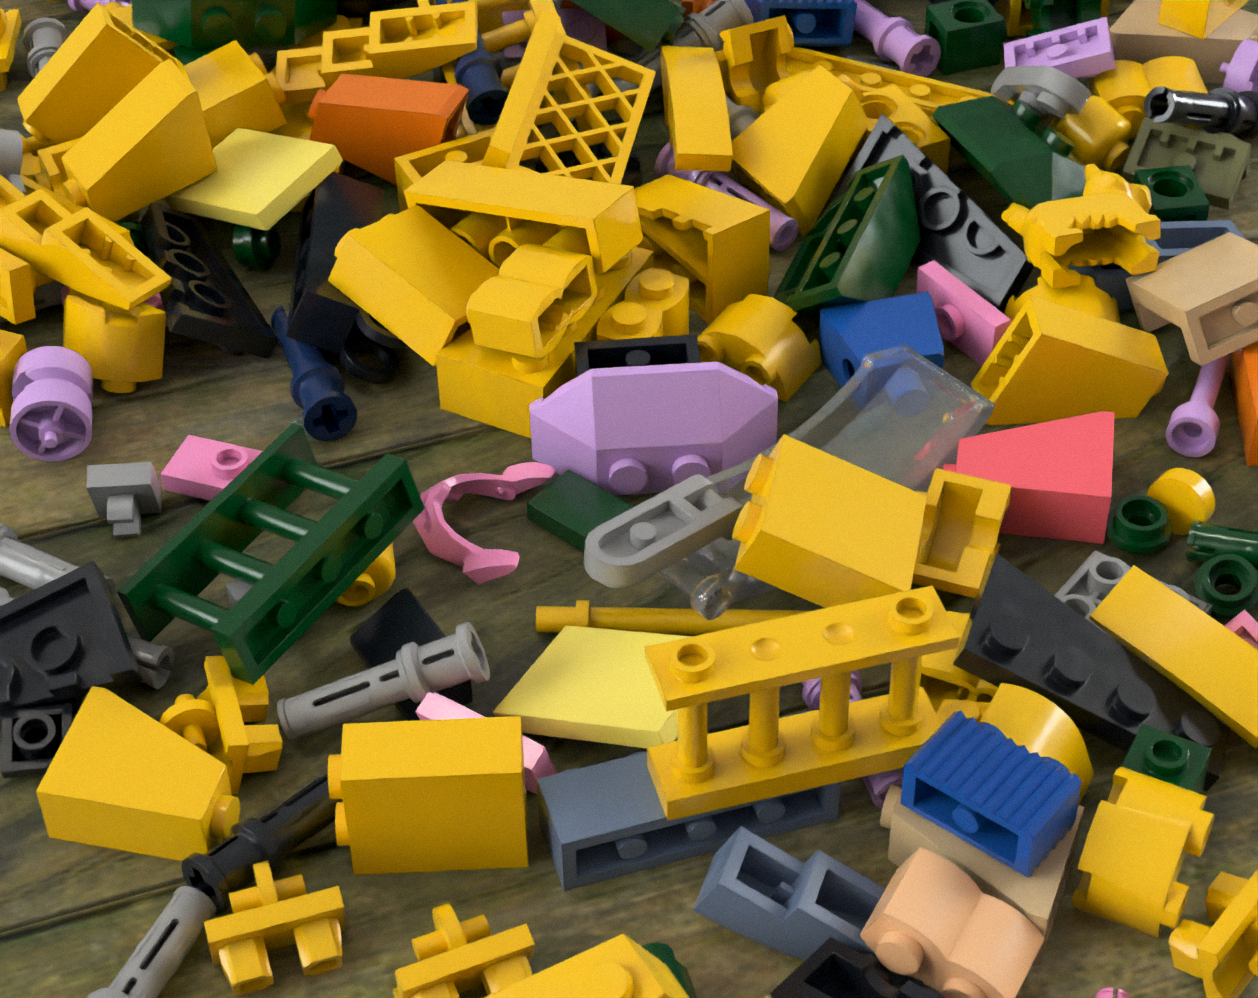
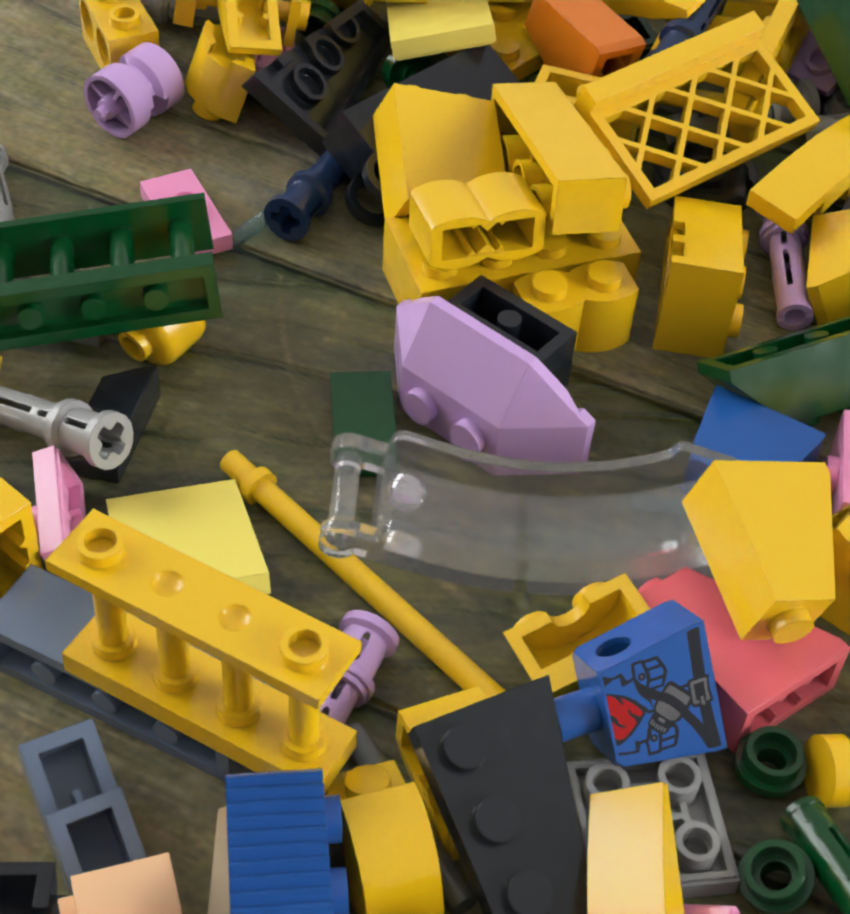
camera: 40 degrees right, 5 degrees up
light grey tile [87,462,162,538] -> none
bright pink helmet [413,462,556,585] -> none
light grey plate [584,474,744,588] -> none
yellow cylinder [697,294,822,402] -> none
yellow brick [732,434,927,608] -> none
none -> blue torso [554,600,728,767]
none -> yellow slope [682,460,836,644]

